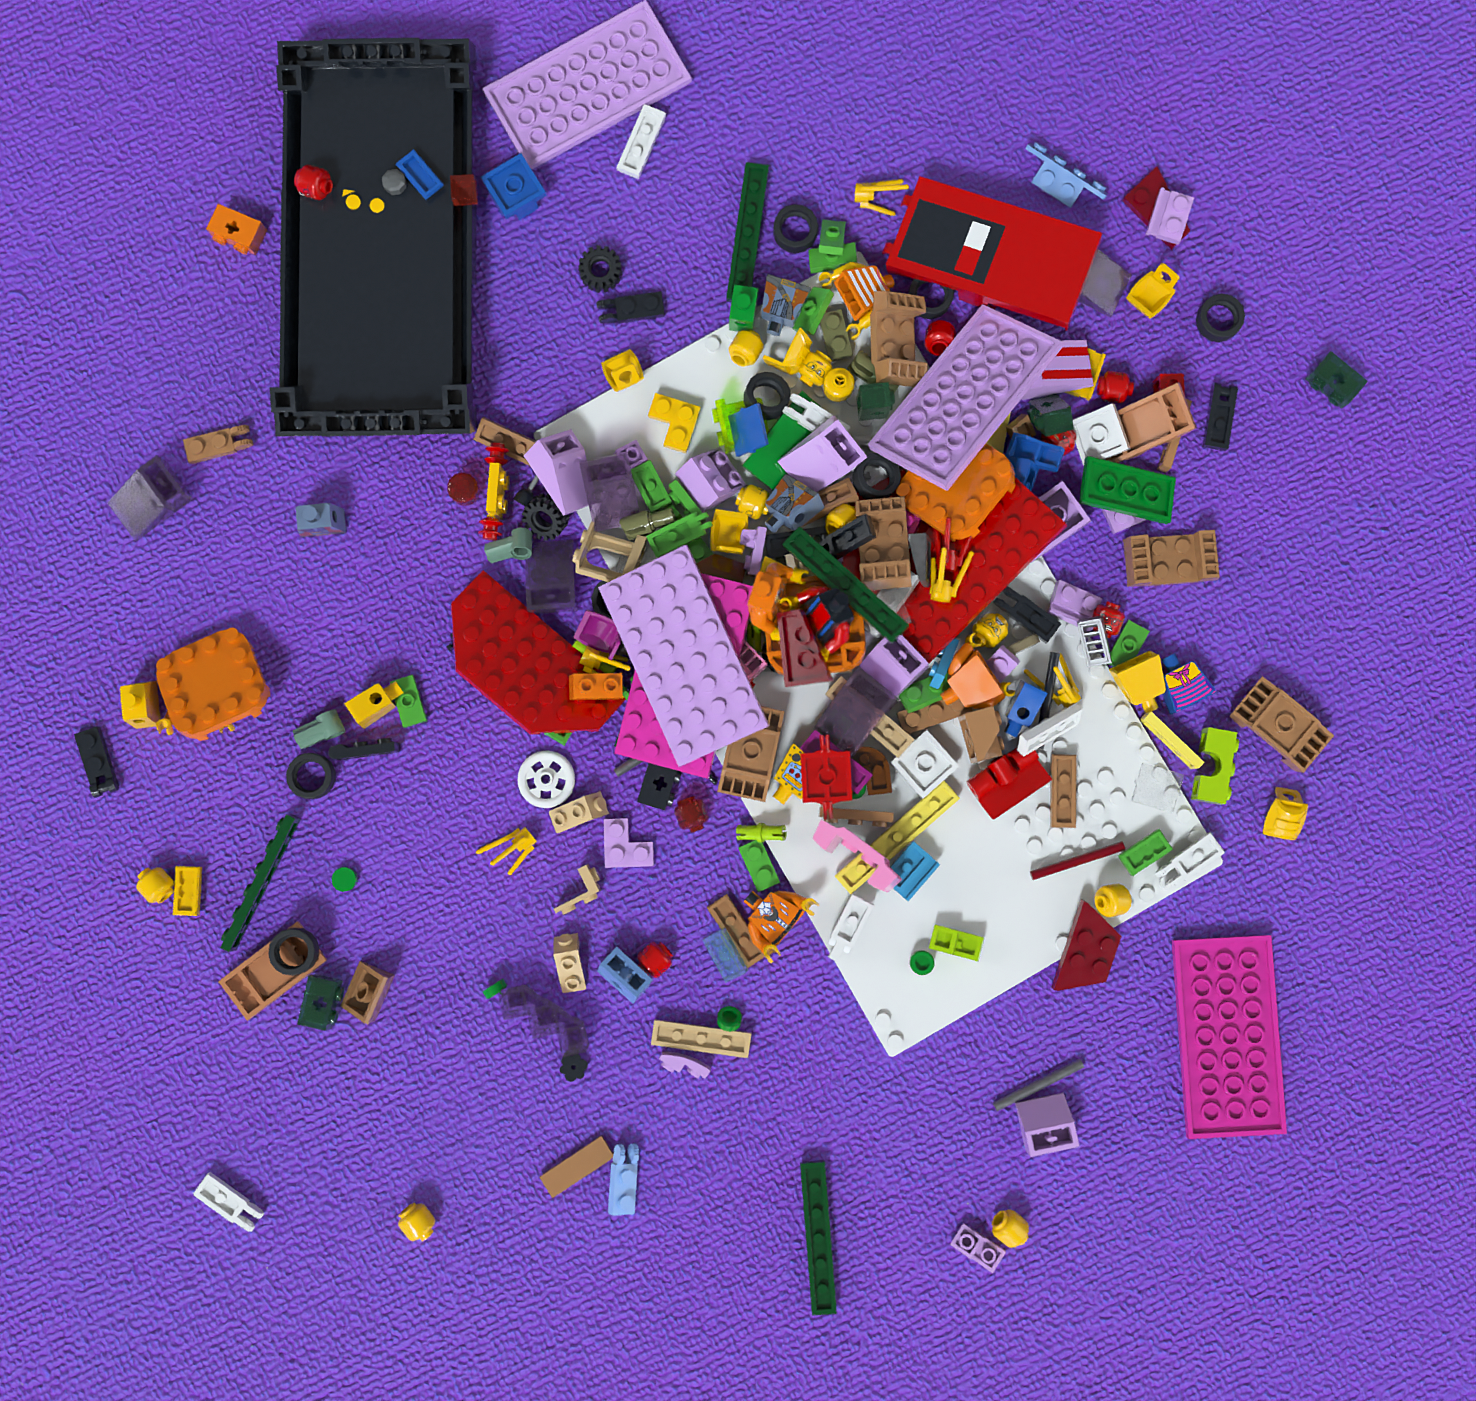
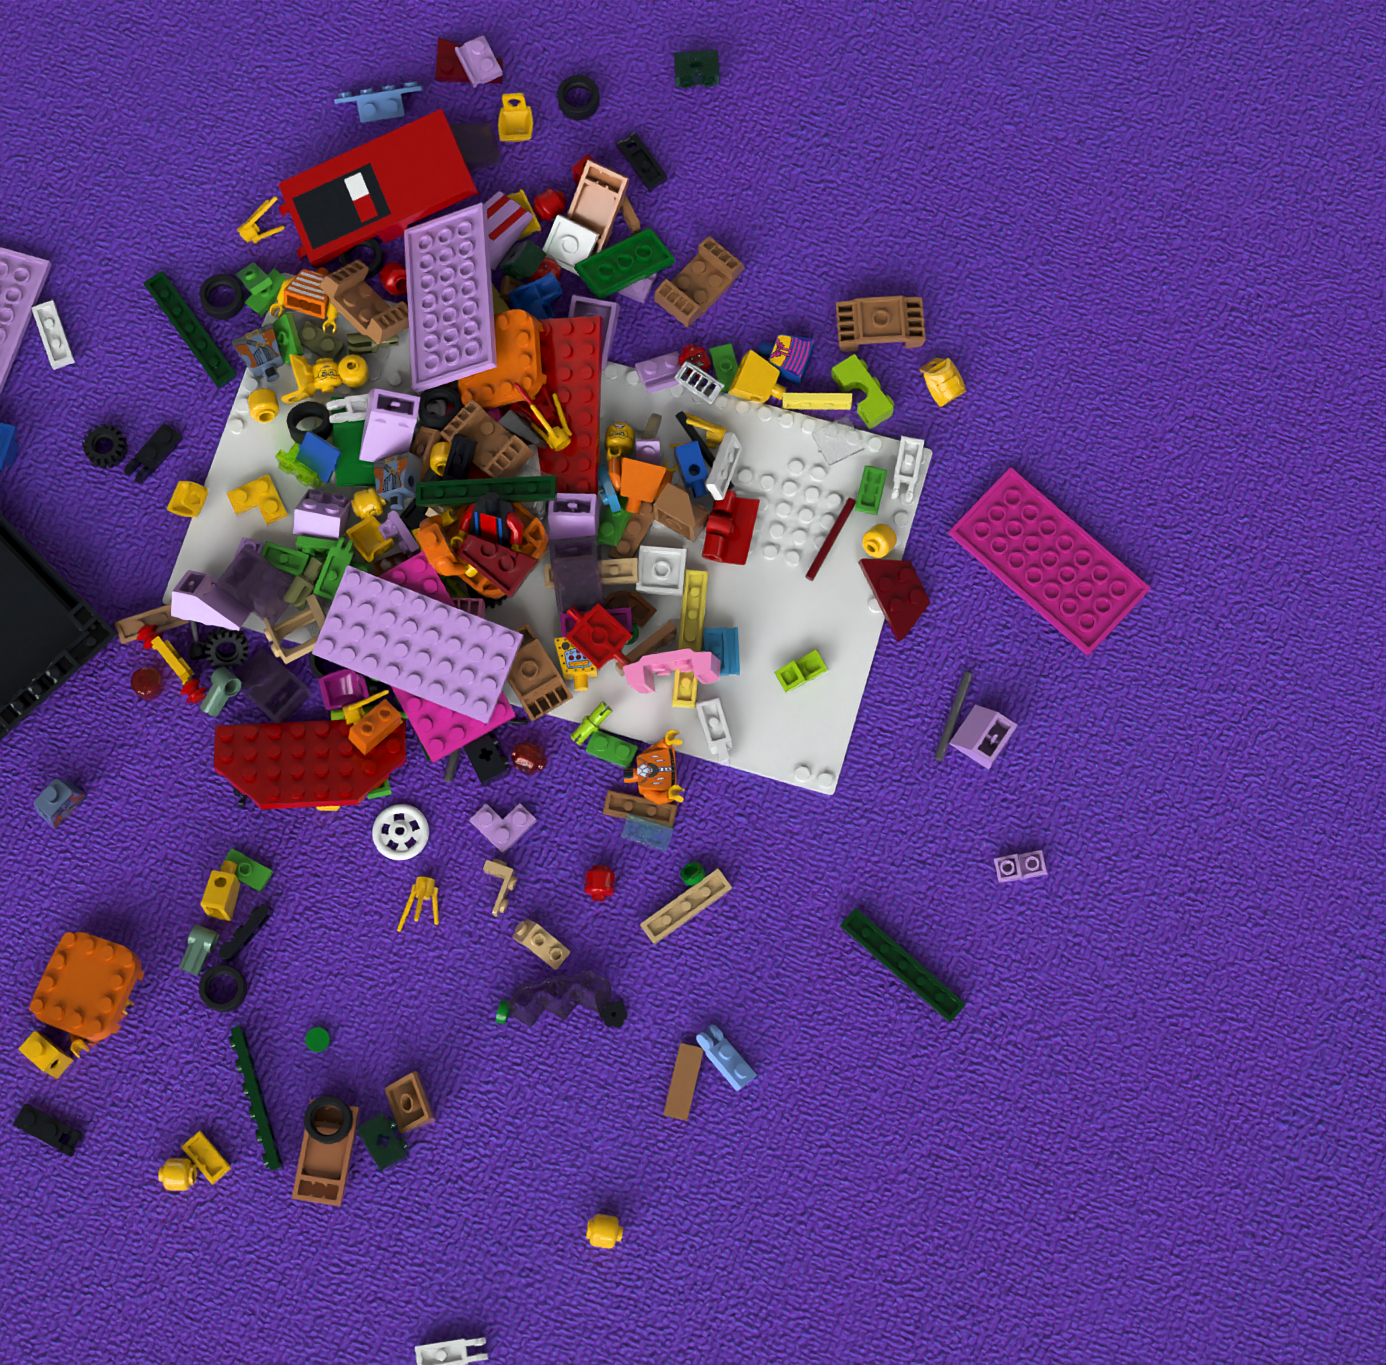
camera: 40 degrees left, 10 degrees down
tan bracket [549,791,609,833] -> none
medium blue brick [597,947,653,1004] -> none
lavender slope [659,1052,711,1079] -> none
green torso [729,285,759,332] -> none
clear green brick [856,382,895,421] -> none
green tile [909,950,934,975] -> none
yellow head [992,1209,1029,1248] -> none
black hinge [993,586,1061,644] -> none
medium nougat tile [1050,754,1076,828] -> none

